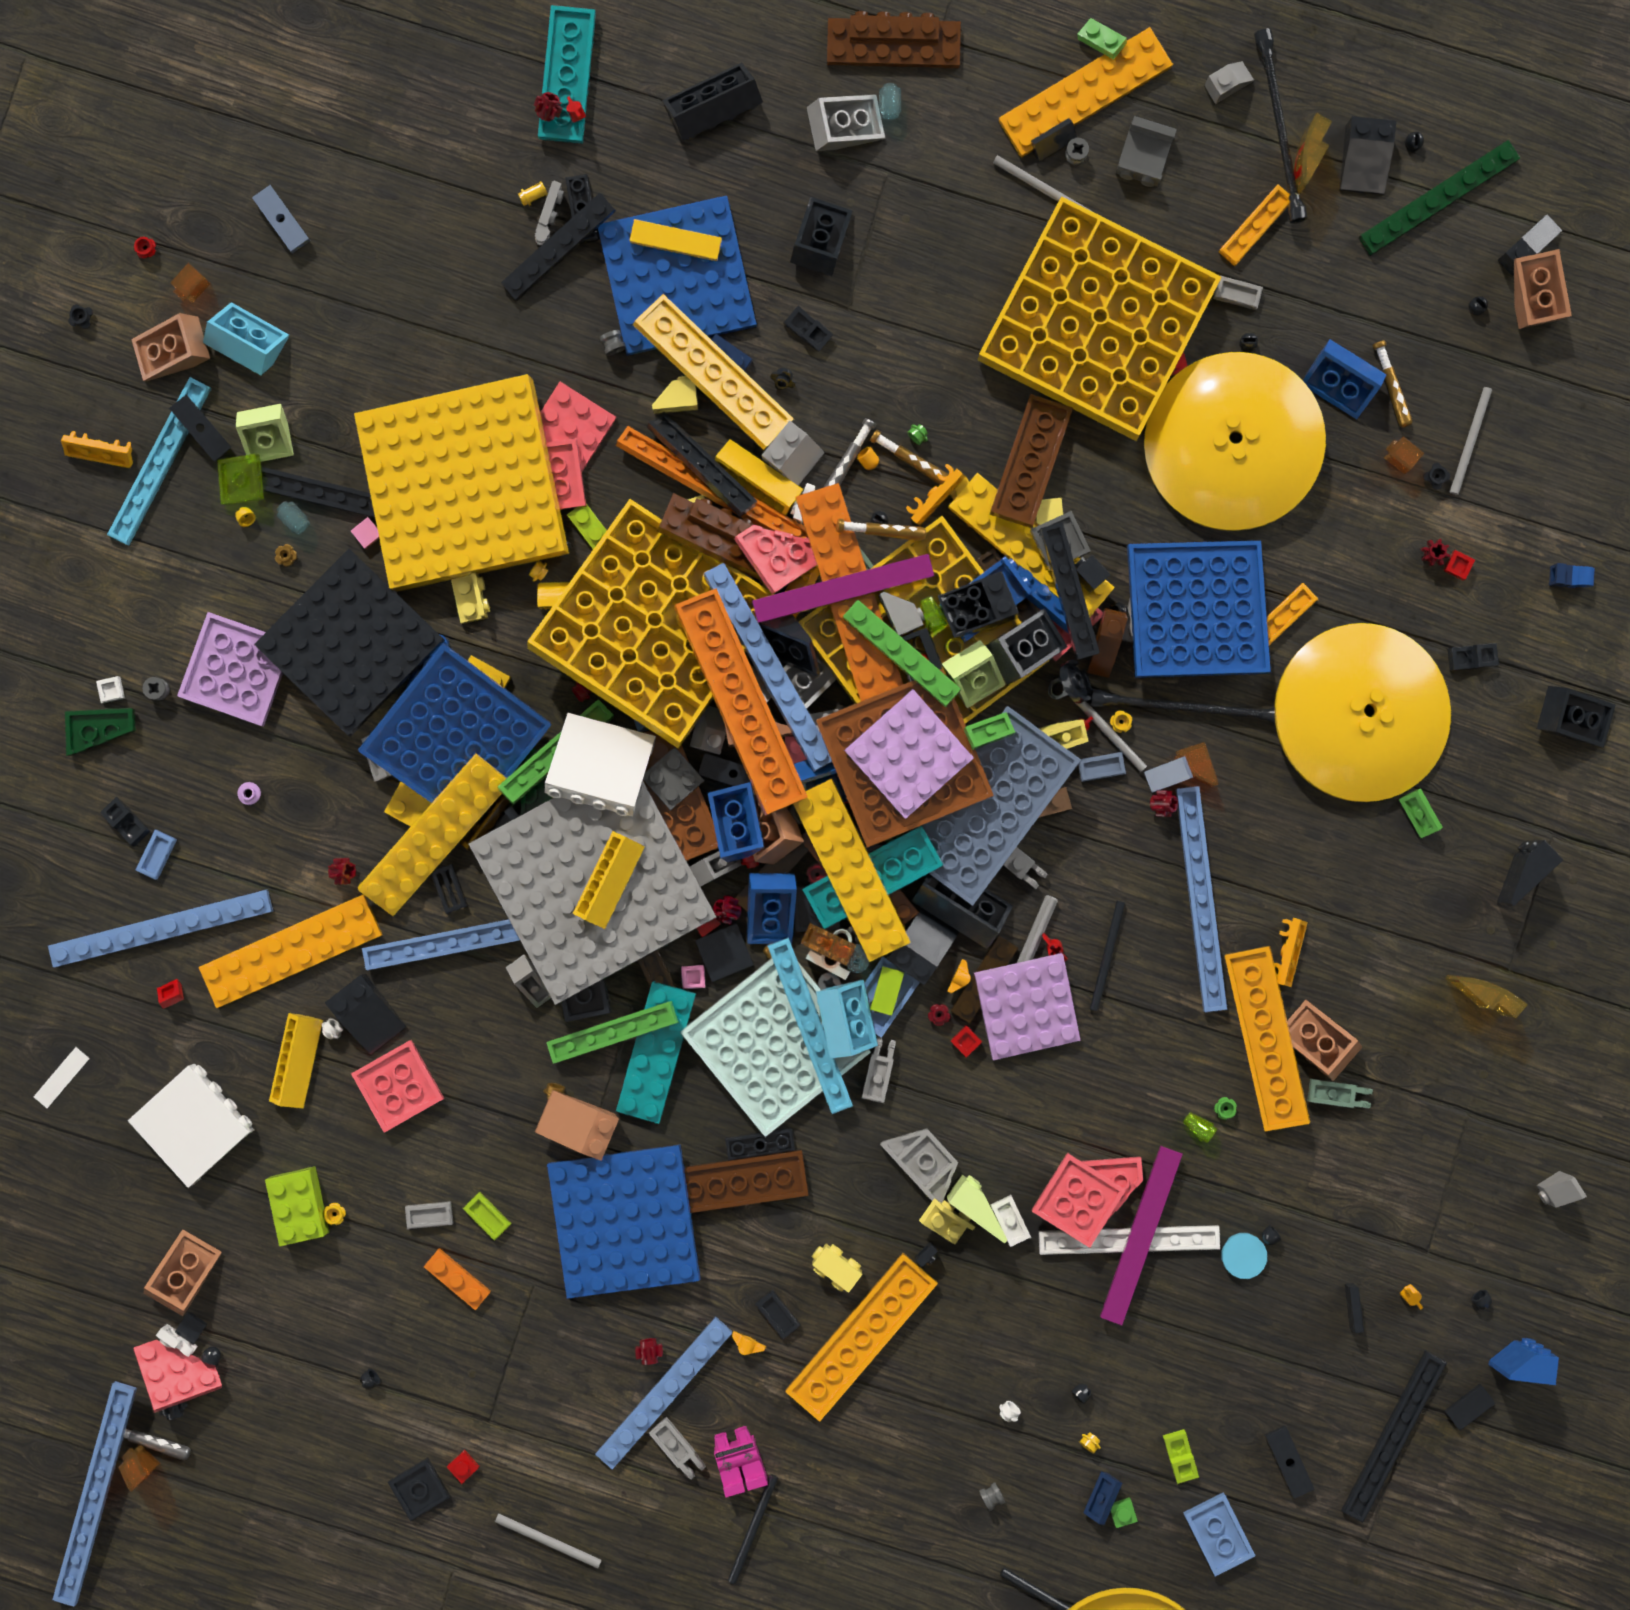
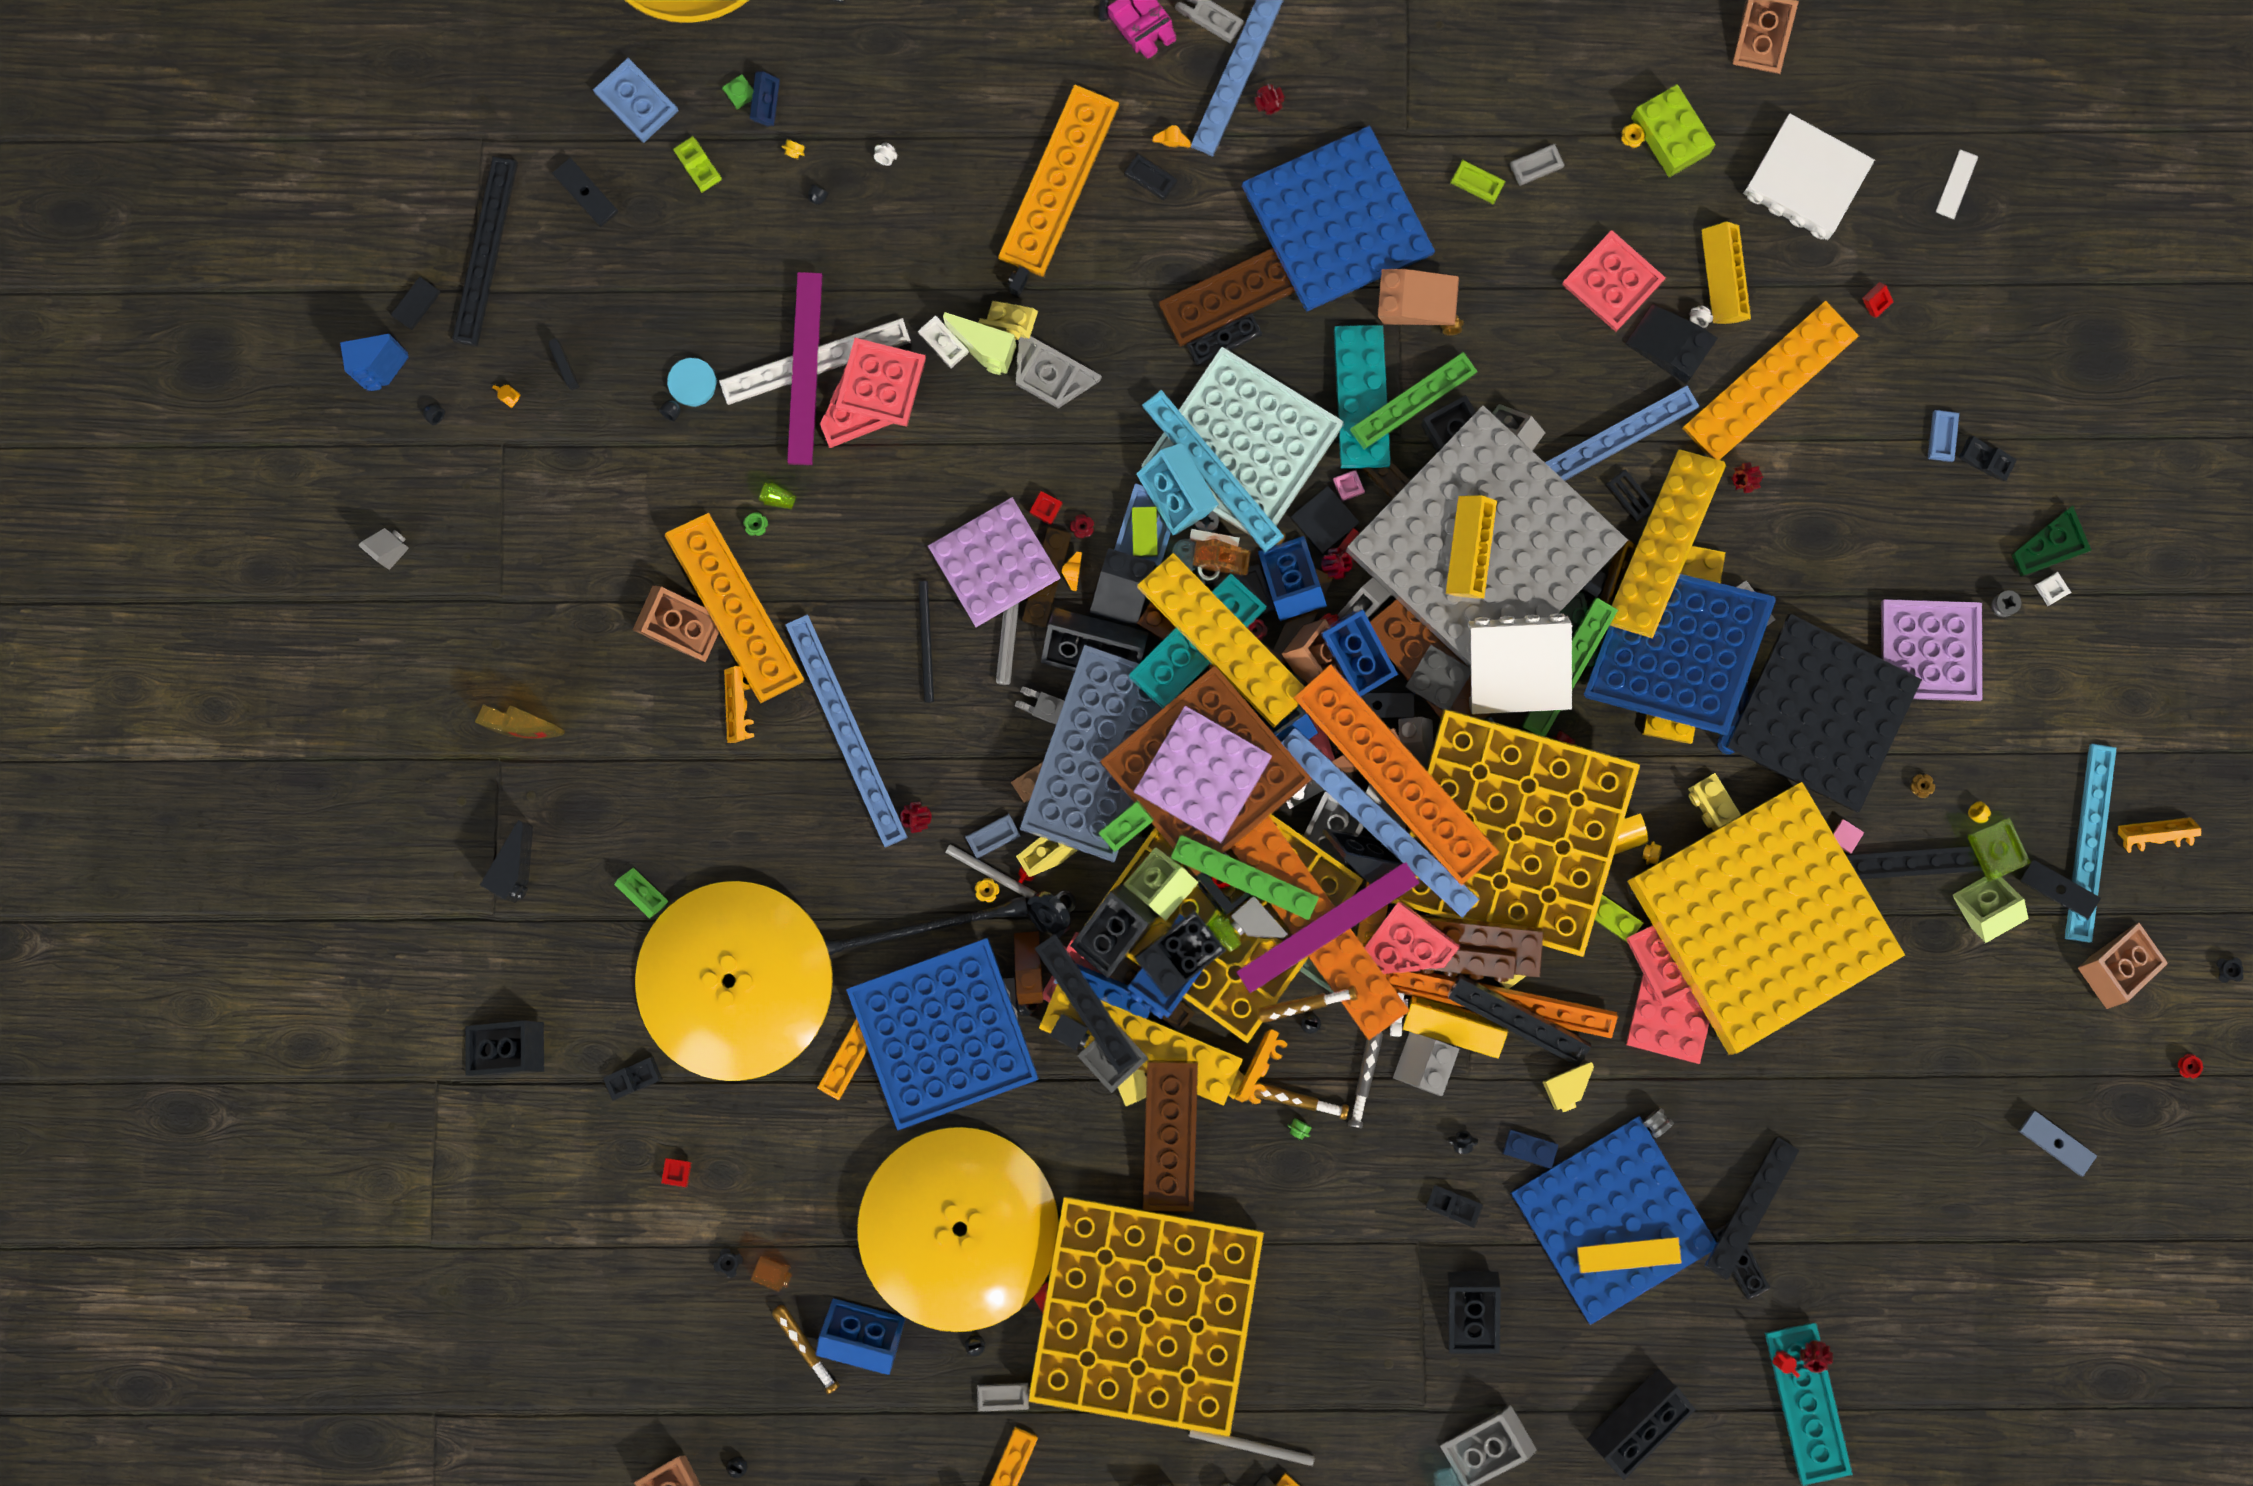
camera: 170 degrees right, 5 degrees down
medium blue plate [48,890,273,968] -> none
clear orange brick [170,263,211,303] -> none
medium azure slope [203,302,289,375] -> none
lavender plate [238,782,261,805] -> none
clear light blue brick [277,501,310,535] -> none
orange plate [424,1248,491,1310] -> none
yellow pin [518,181,548,206] -> none
light grey hinge [535,181,564,246] -> none
yellow plate [633,294,793,450] -> none
light yellow brick [812,1244,862,1293] -> none
light orange piece [857,447,879,470] -> none
light grey hinge [862,1037,896,1103] -> none
dark grey wheel [979,1482,1006,1511] -> none
red piece [1042,933,1068,961] -> none
sand blue tile [1144,756,1193,793] -> none
clear orange slope [1174,742,1219,787] -> none
sand green hinge [1307,1079,1373,1108] -> none
dark red gear [1421,539,1450,567] -> none
light grey piece [1450,387,1492,495] -> none
leg [1549,563,1595,588] -> none

